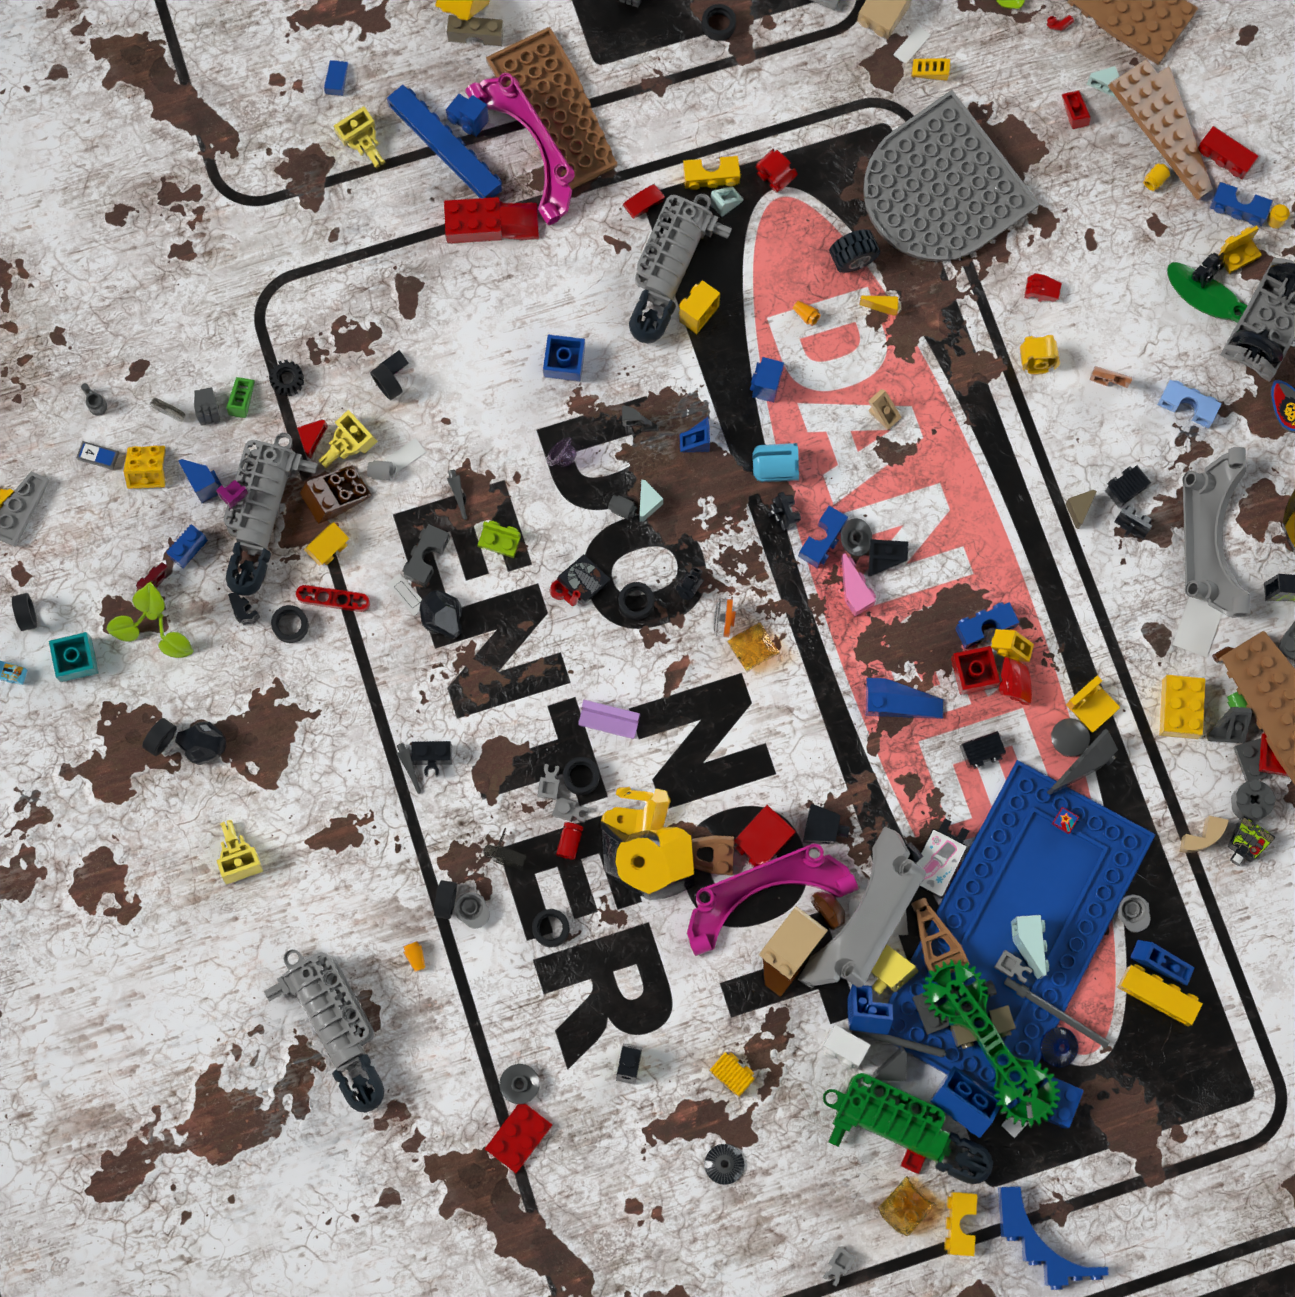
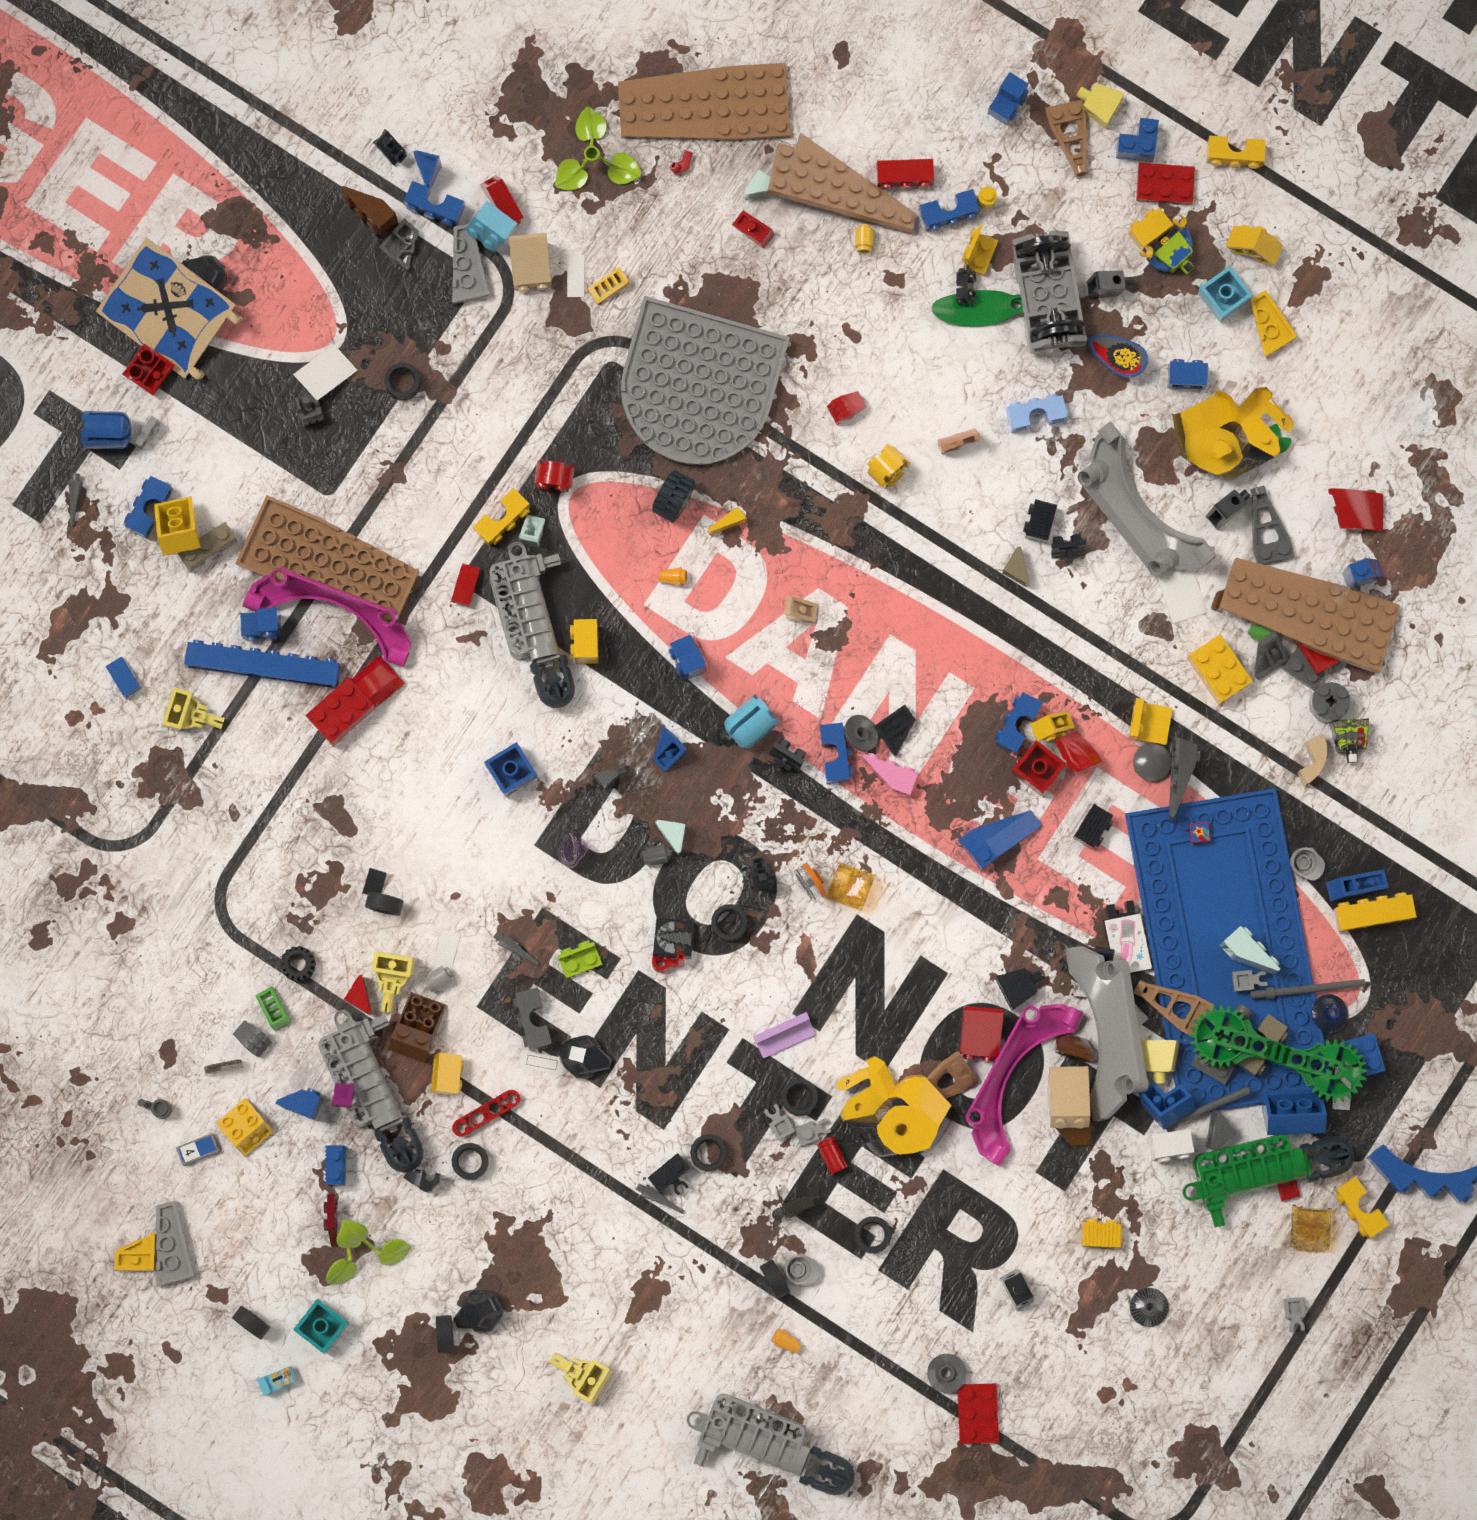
camera: 40 degrees left, 5 degrees up
none -> black tyre [690,1134,727,1172]

